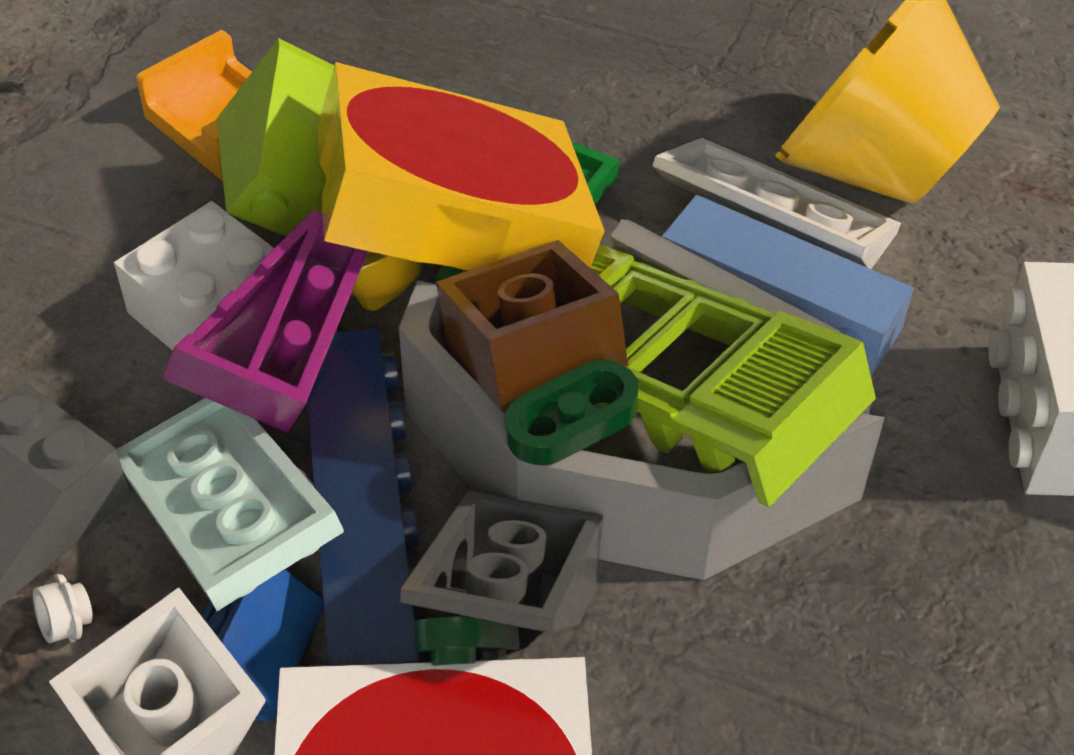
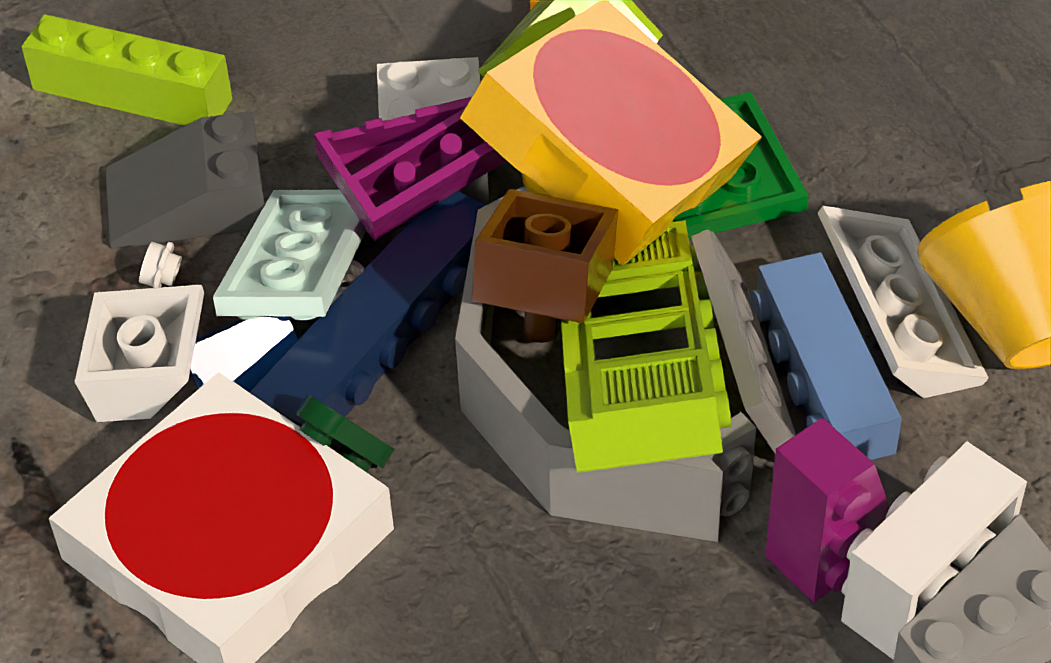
camera: 45 degrees right, 0 degrees up
dark grey slope [400,491,603,633] -> none
dark green plate [505,360,638,465] -> none
none -> magenta wedge [765,417,890,603]

